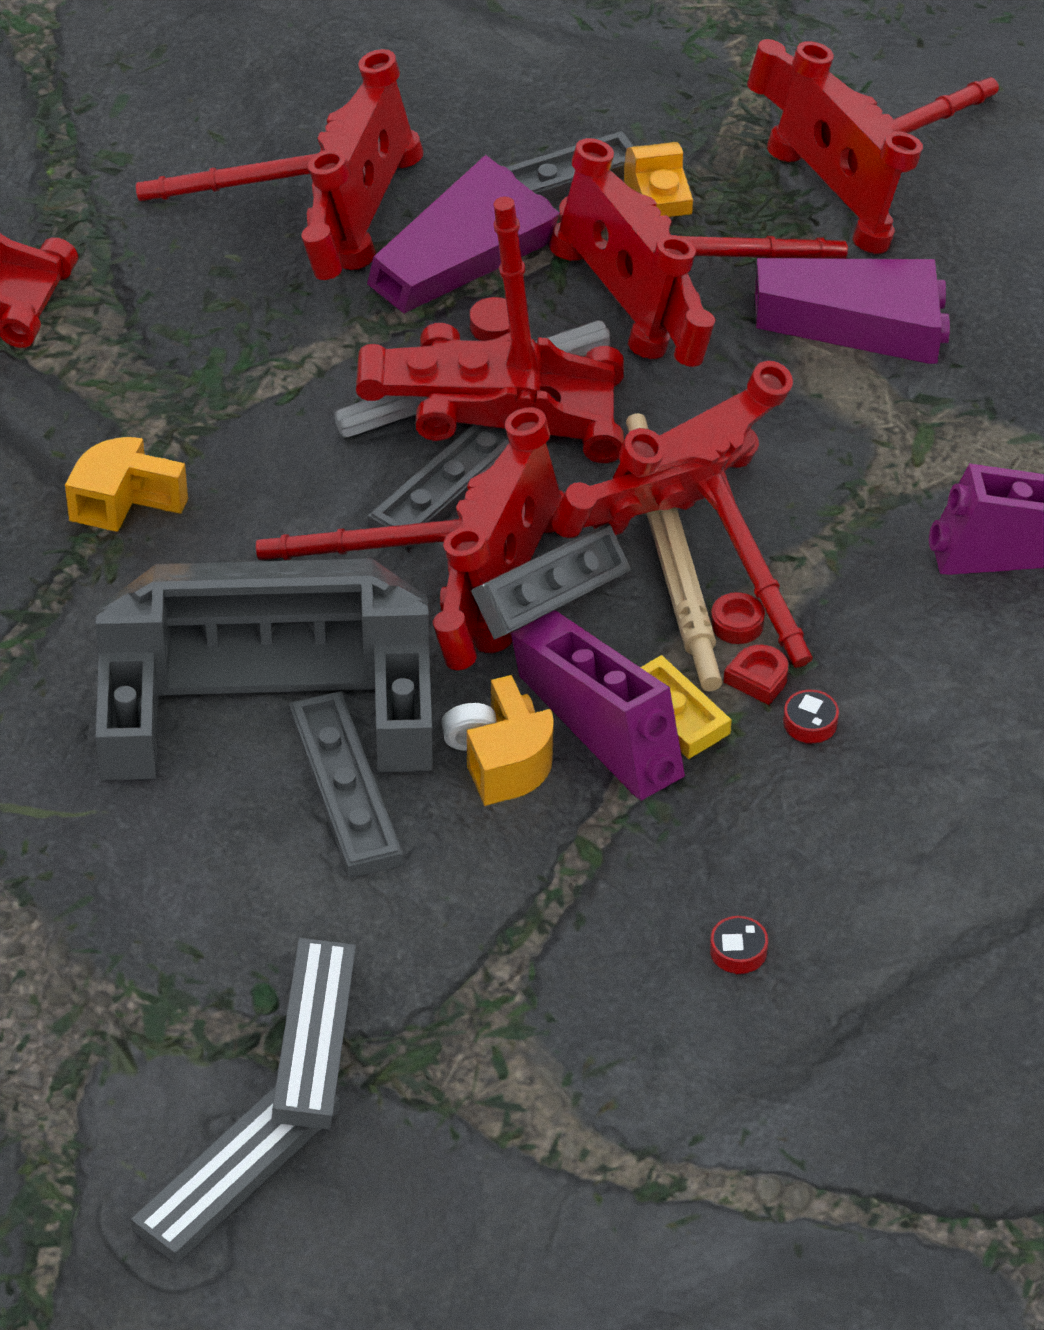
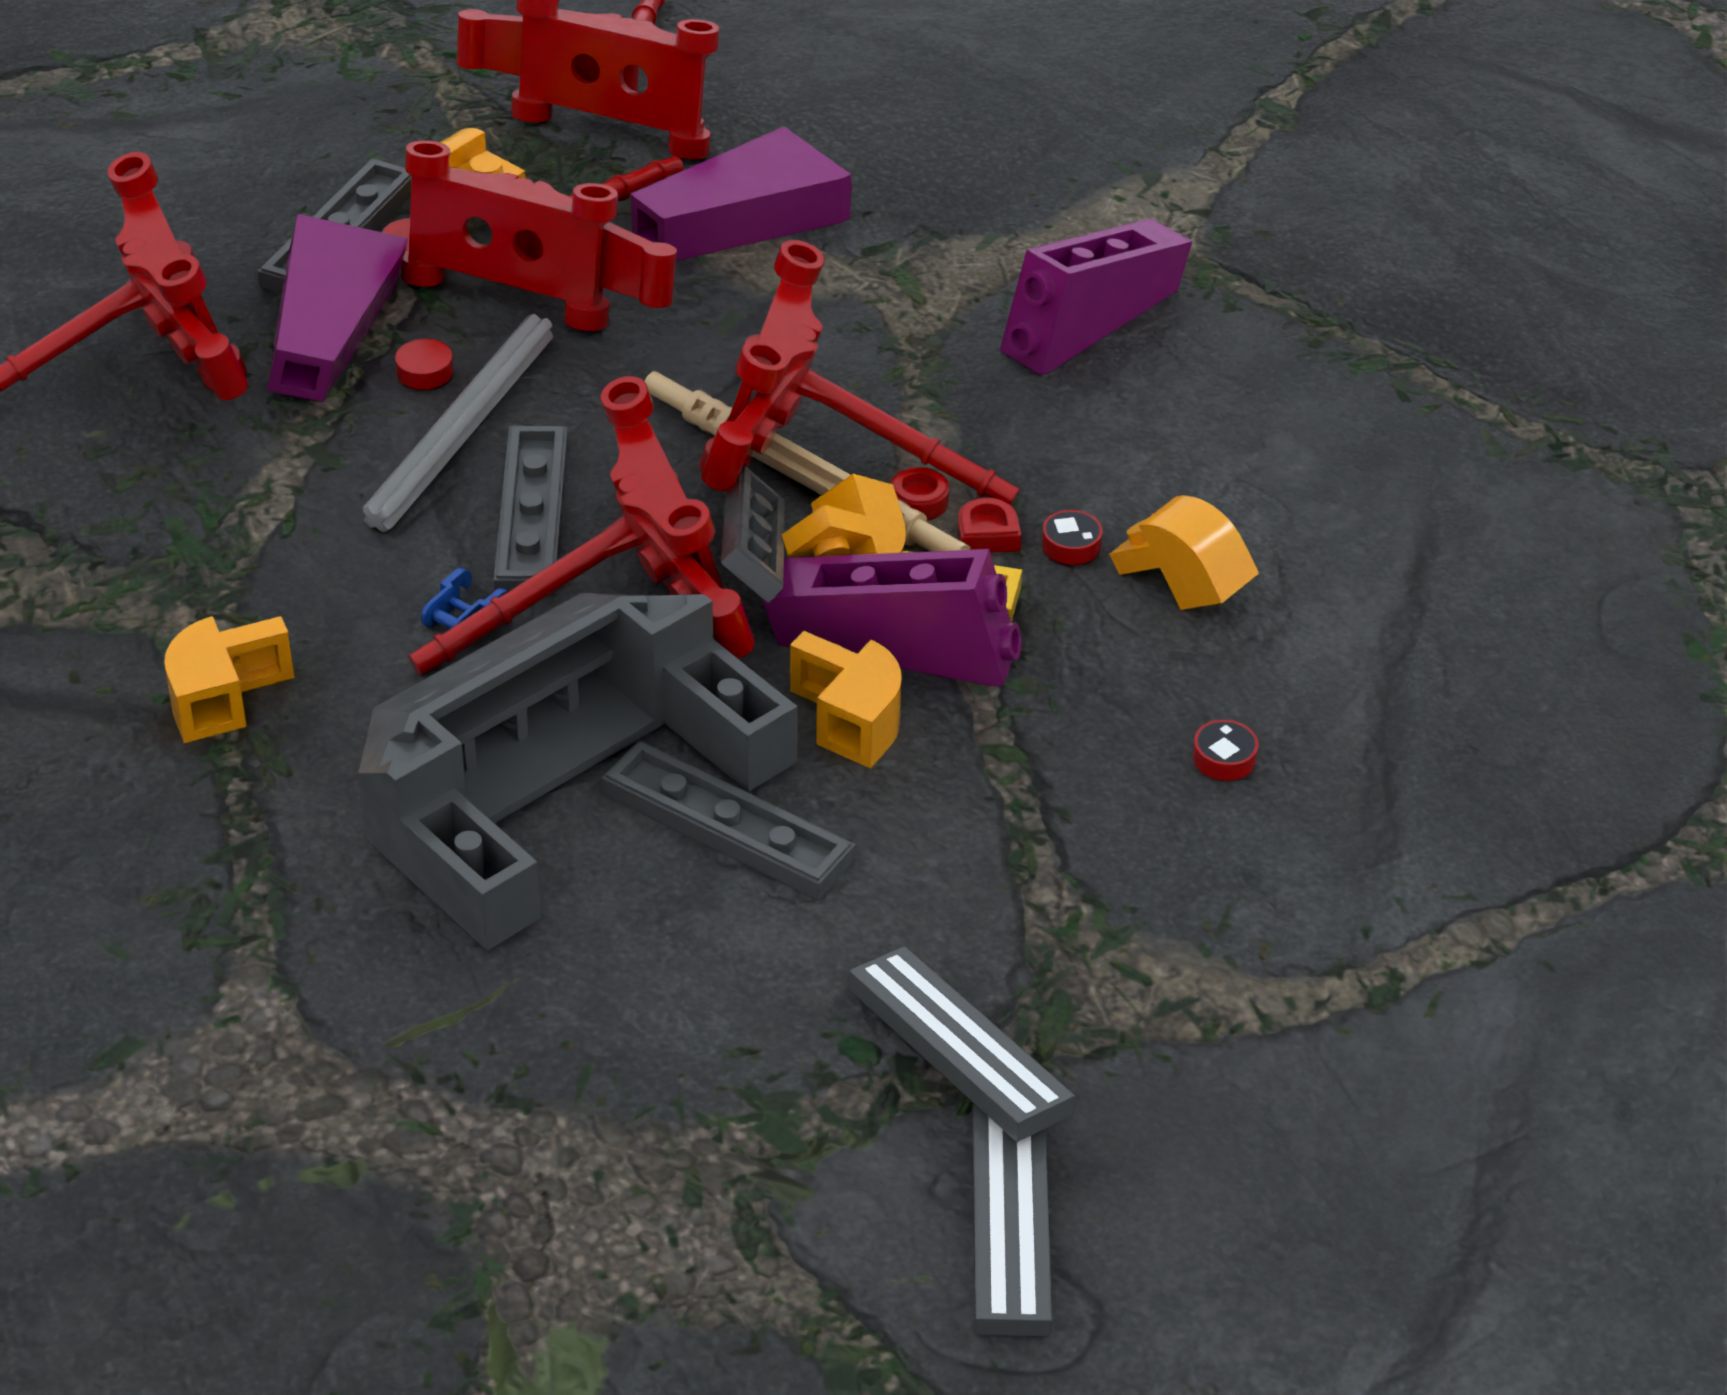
camera: 40 degrees left, 5 degrees down
red piece [356,196,624,463] -> none
white tile [441,703,497,751] -> none
none -> blue piece [421,568,509,629]
none -> light orange brick [781,474,906,557]
none -> light orange brick [1109,495,1259,610]

